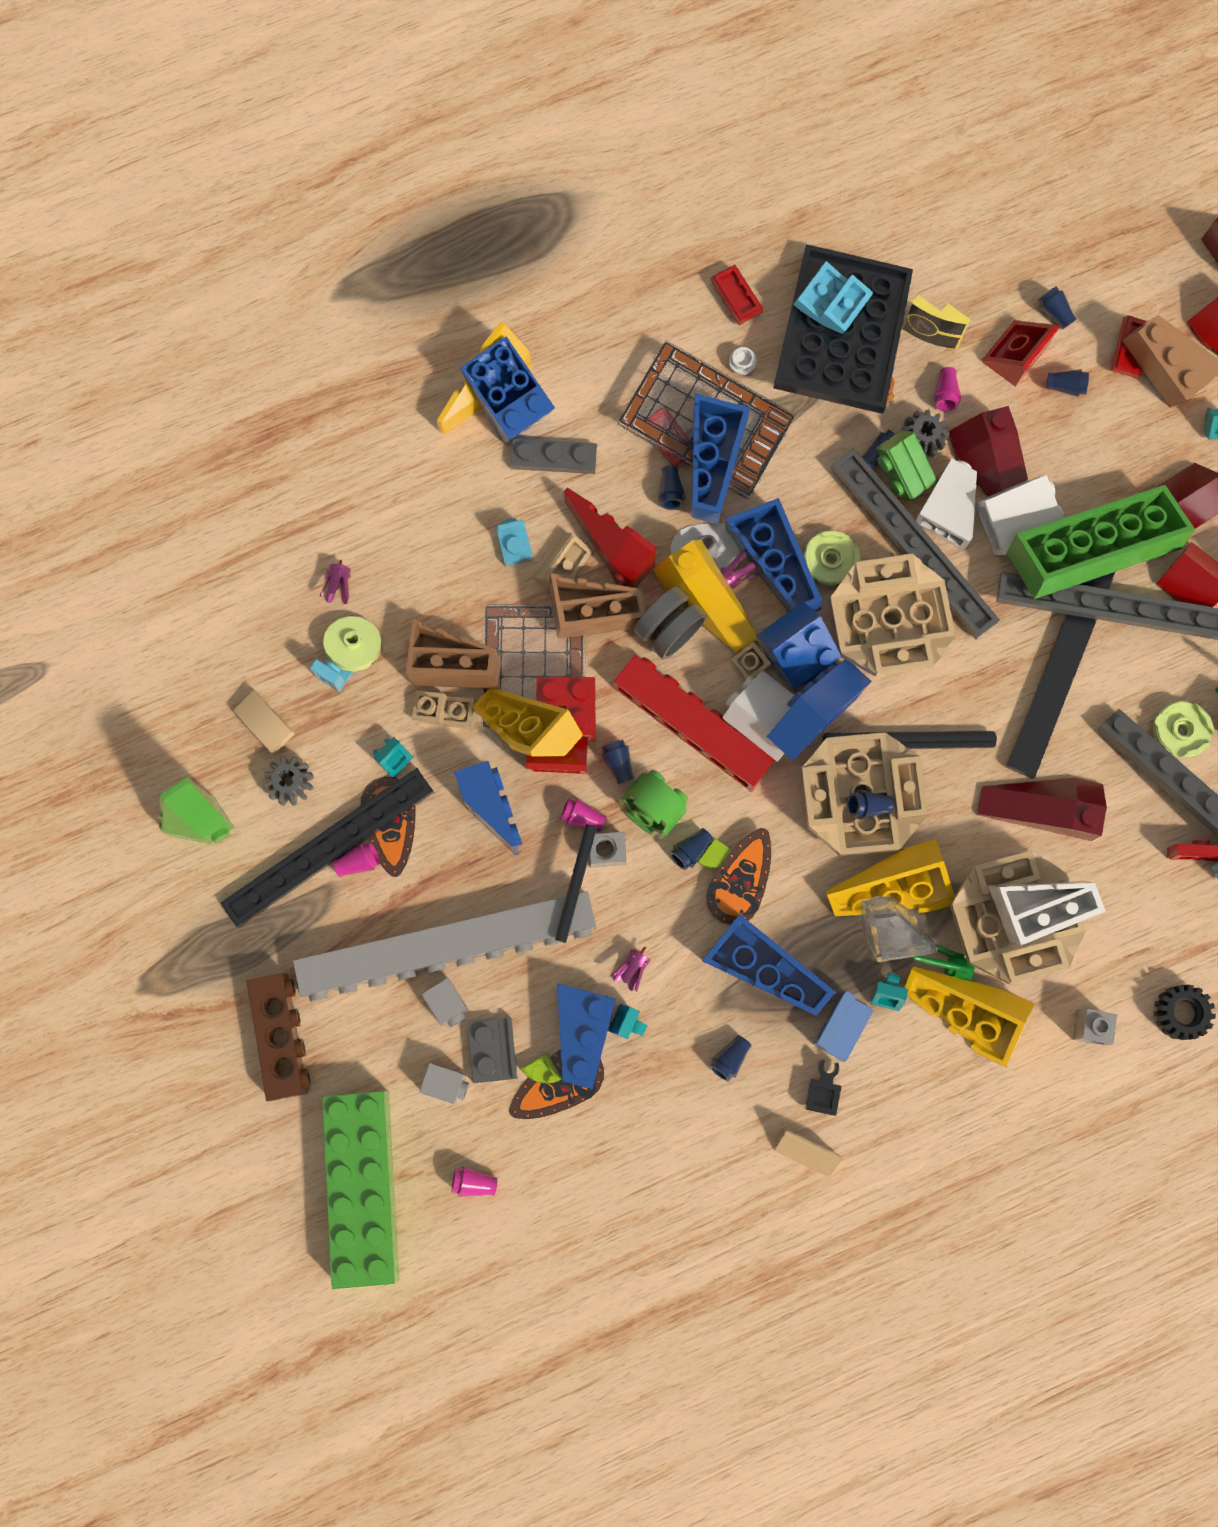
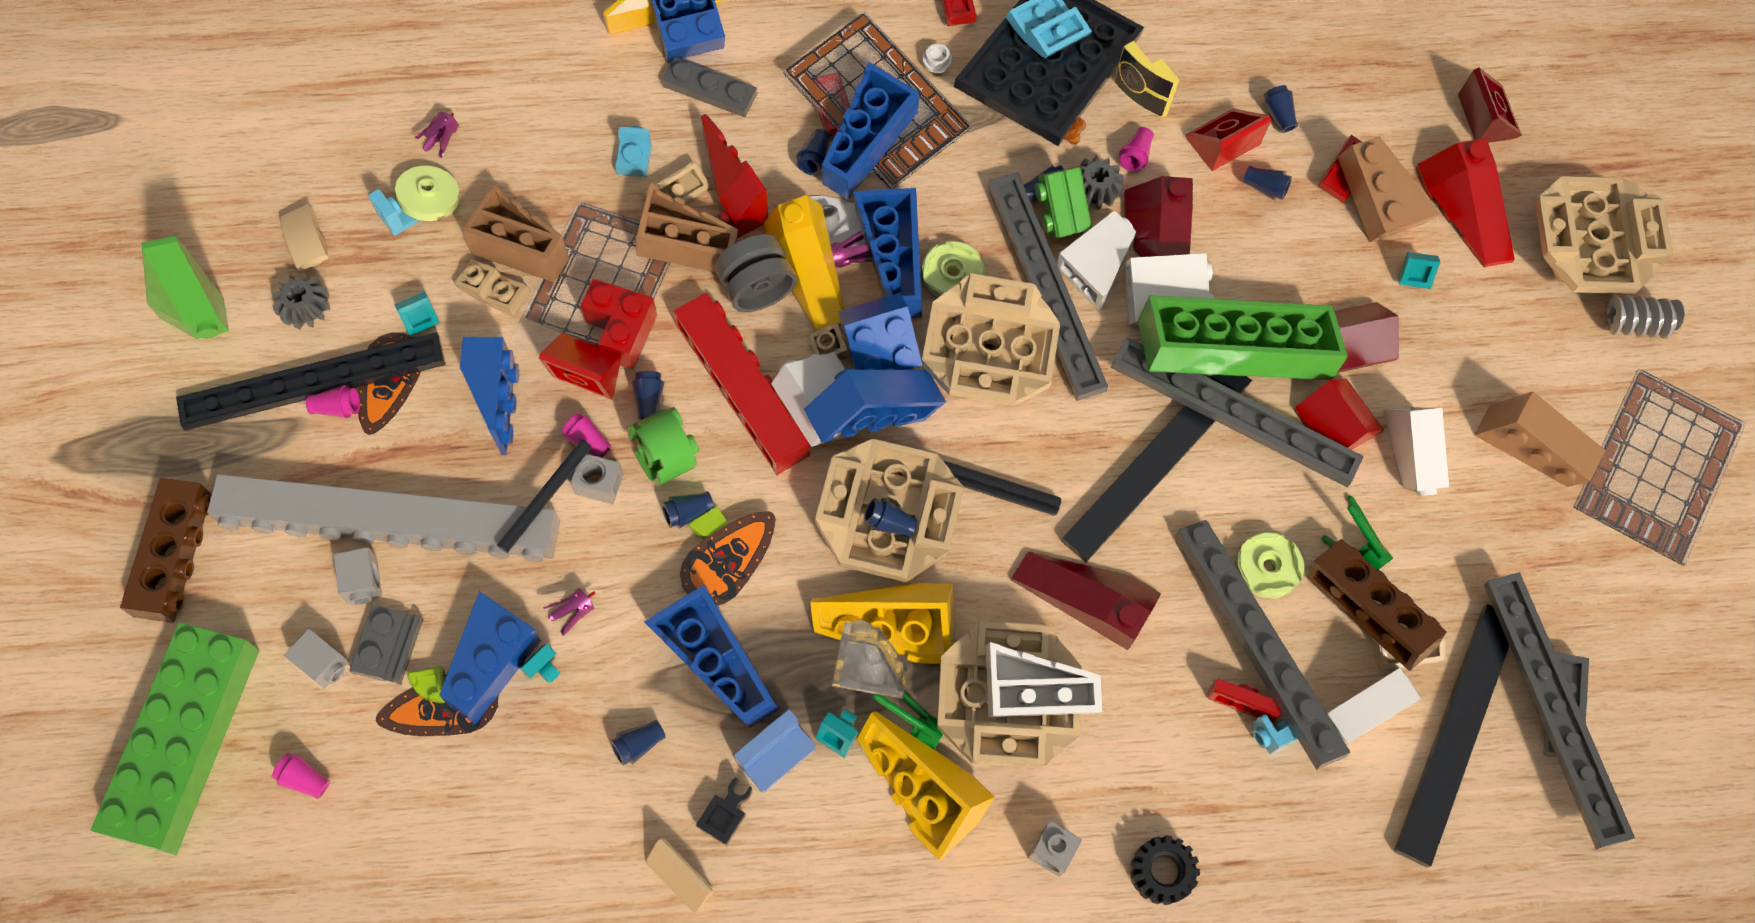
camera: 15 degrees right, 10 degrees down
yellow wedge [472,688,583,756] -> none

